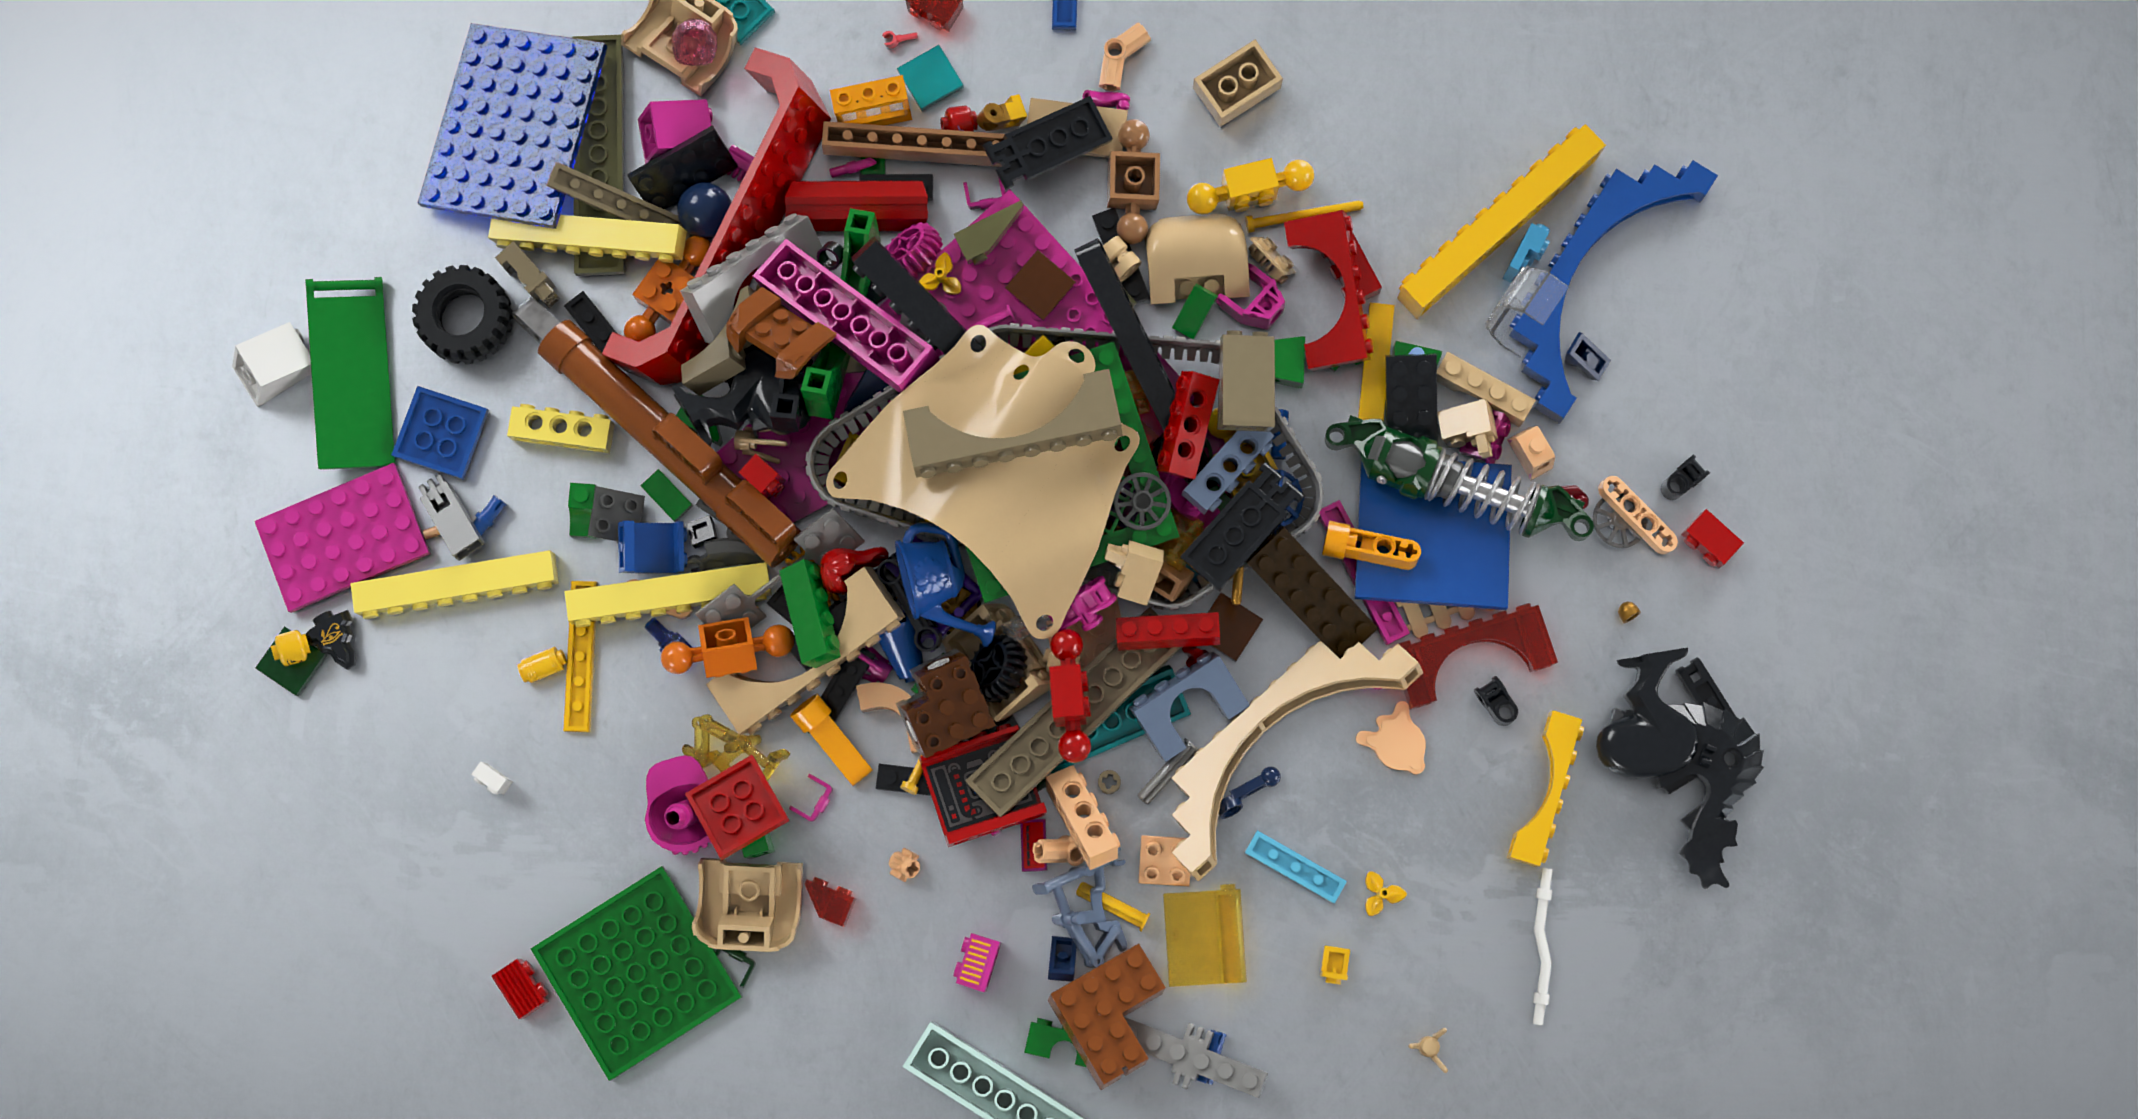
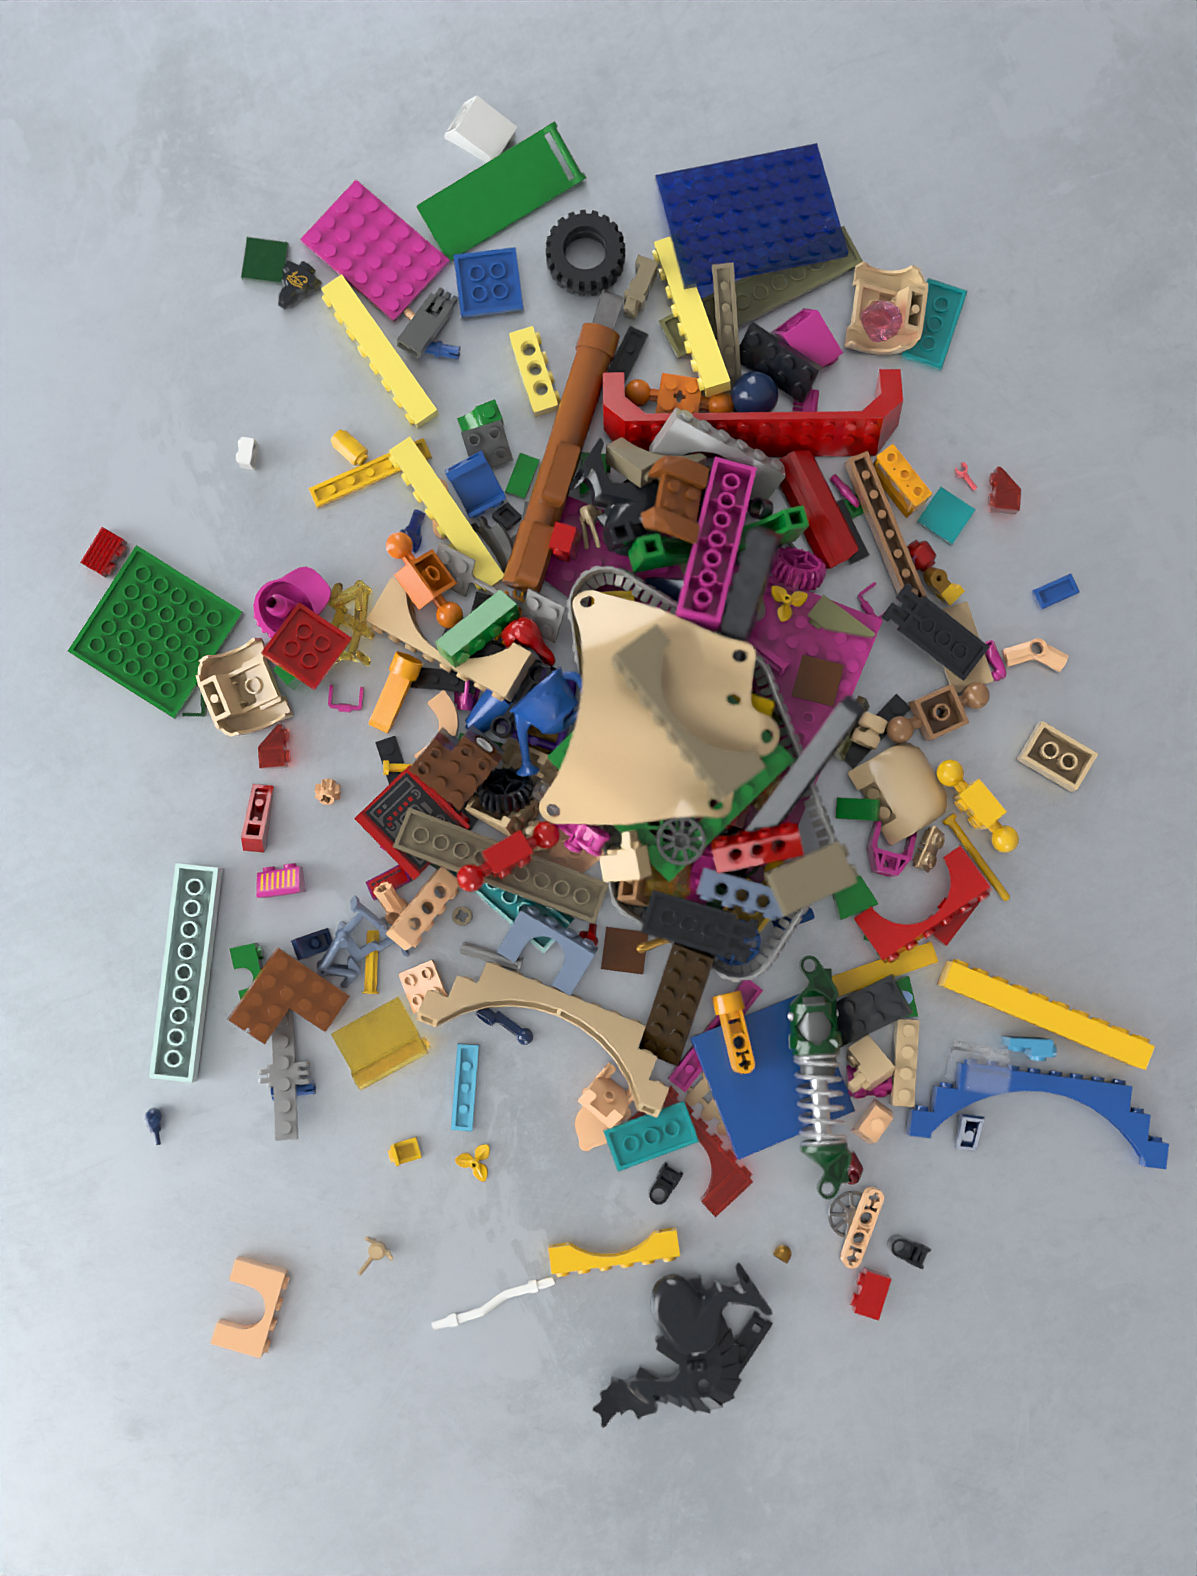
camera: 65 degrees right, 5 degrees up
yellow head [271,630,311,666] -> none
red brick [1116,612,1220,651] -> none
none -> red slope [241,784,274,853]
none -> light nougat panel [578,1063,633,1129]
none -> teal tile [603,1100,699,1172]

